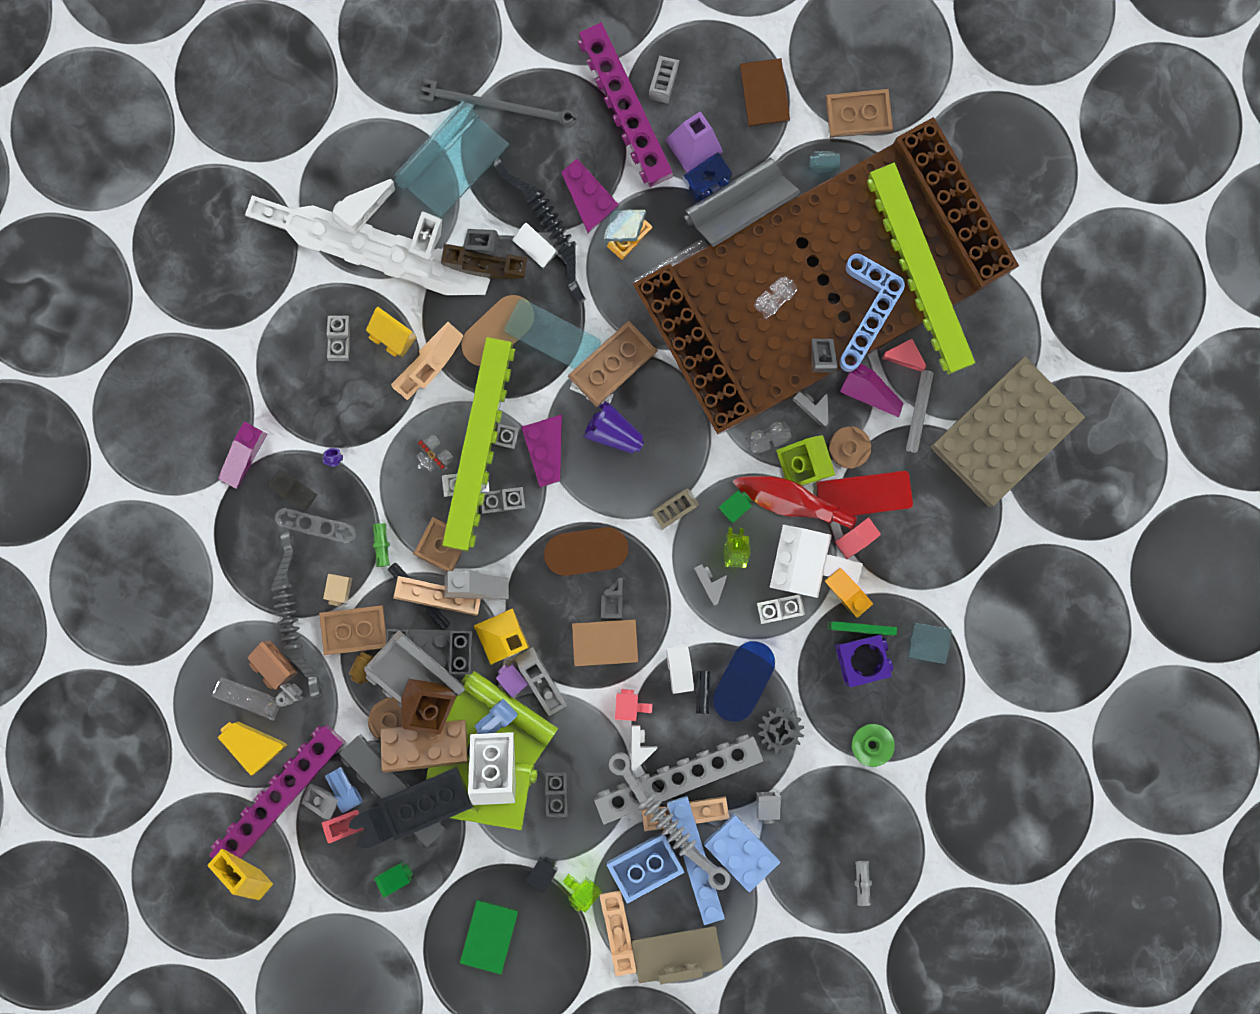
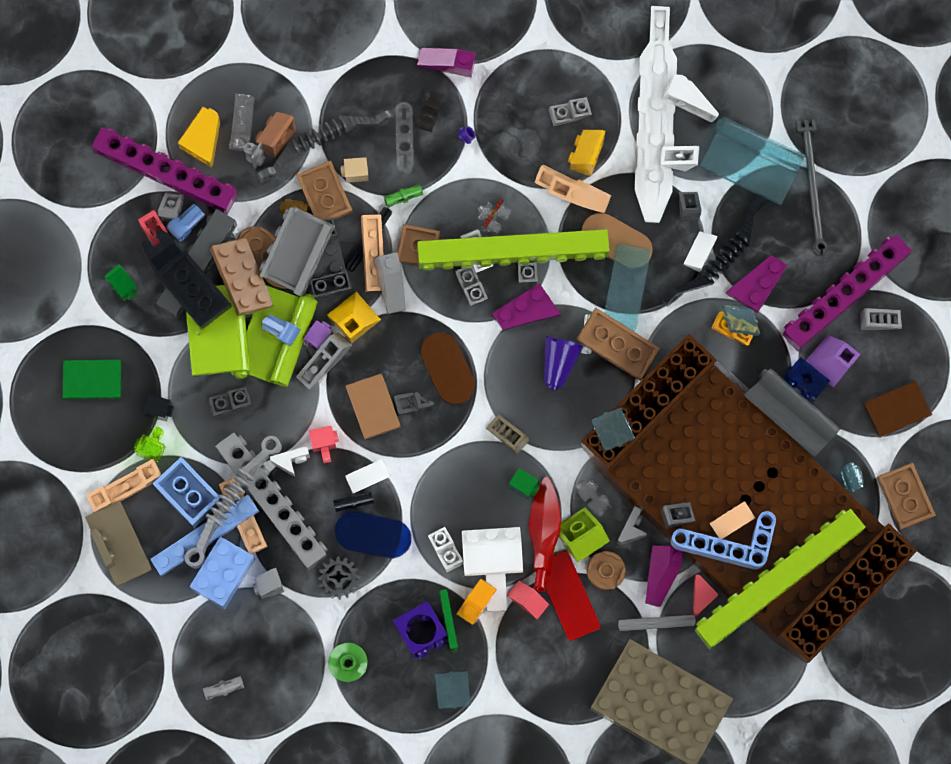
camera: 65 degrees right, 10 degrees down
yellow slope [207,849,273,900] -> none
reddish brown slope [401,679,456,734] -> none
dark brown slope [441,244,528,279] -> none
white slope [468,732,516,805] -> none
light grey slope [694,564,727,606] -> none
clear neon green brick [724,527,750,568] -> none
clear hinge [754,276,797,319] -> none
none -> clear light blue piece [591,408,635,451]
none -> light nougat slope [710,502,755,539]

